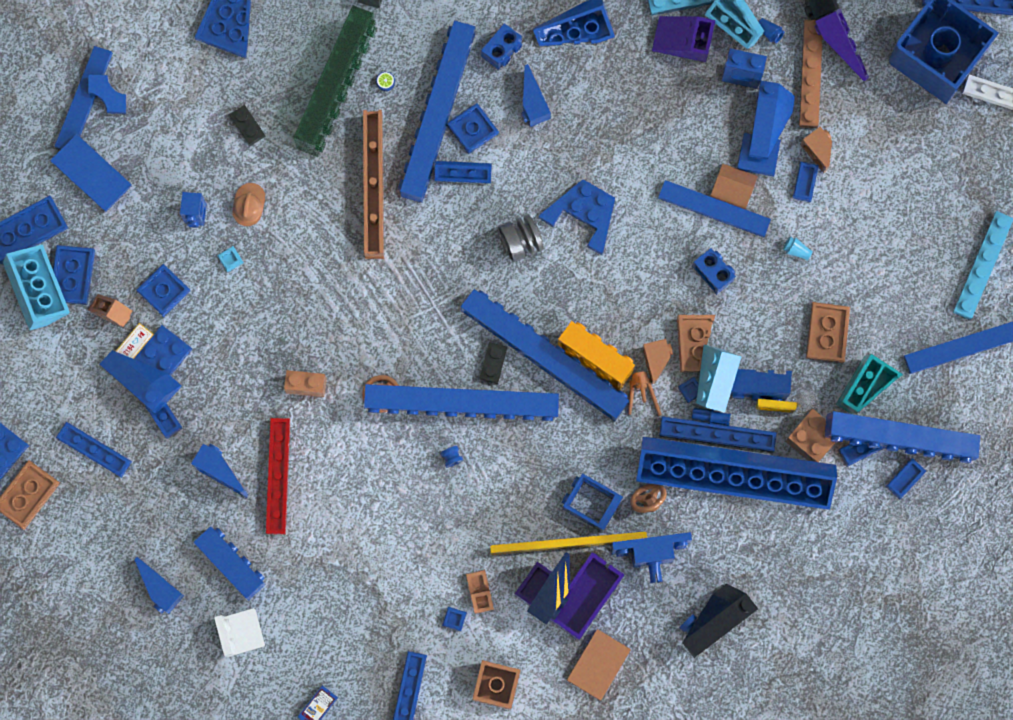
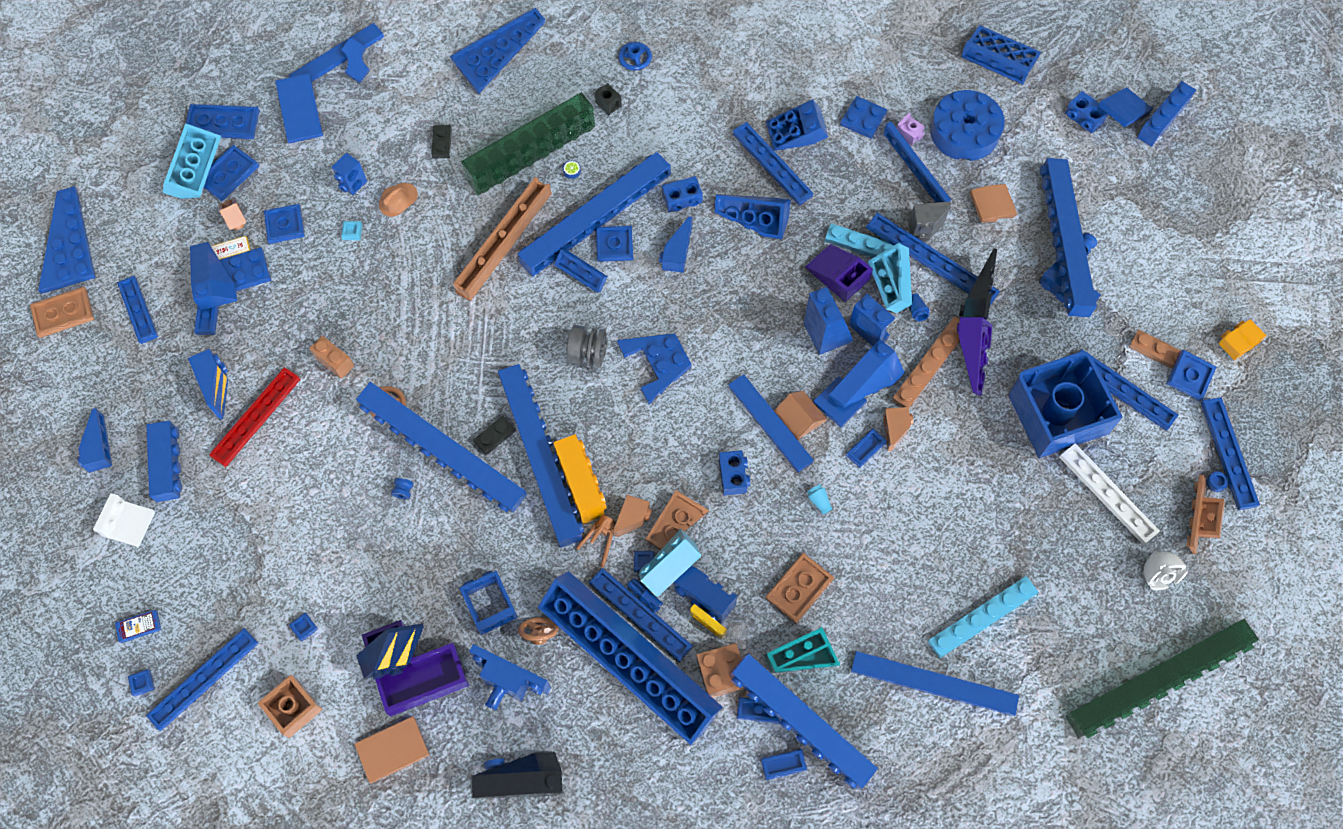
camera: 35 degrees right, 10 degrees down
nougat slope [466,569,494,614] -> none
yellow tile [490,532,647,555] -> none
none -> blue slope [804,287,853,355]

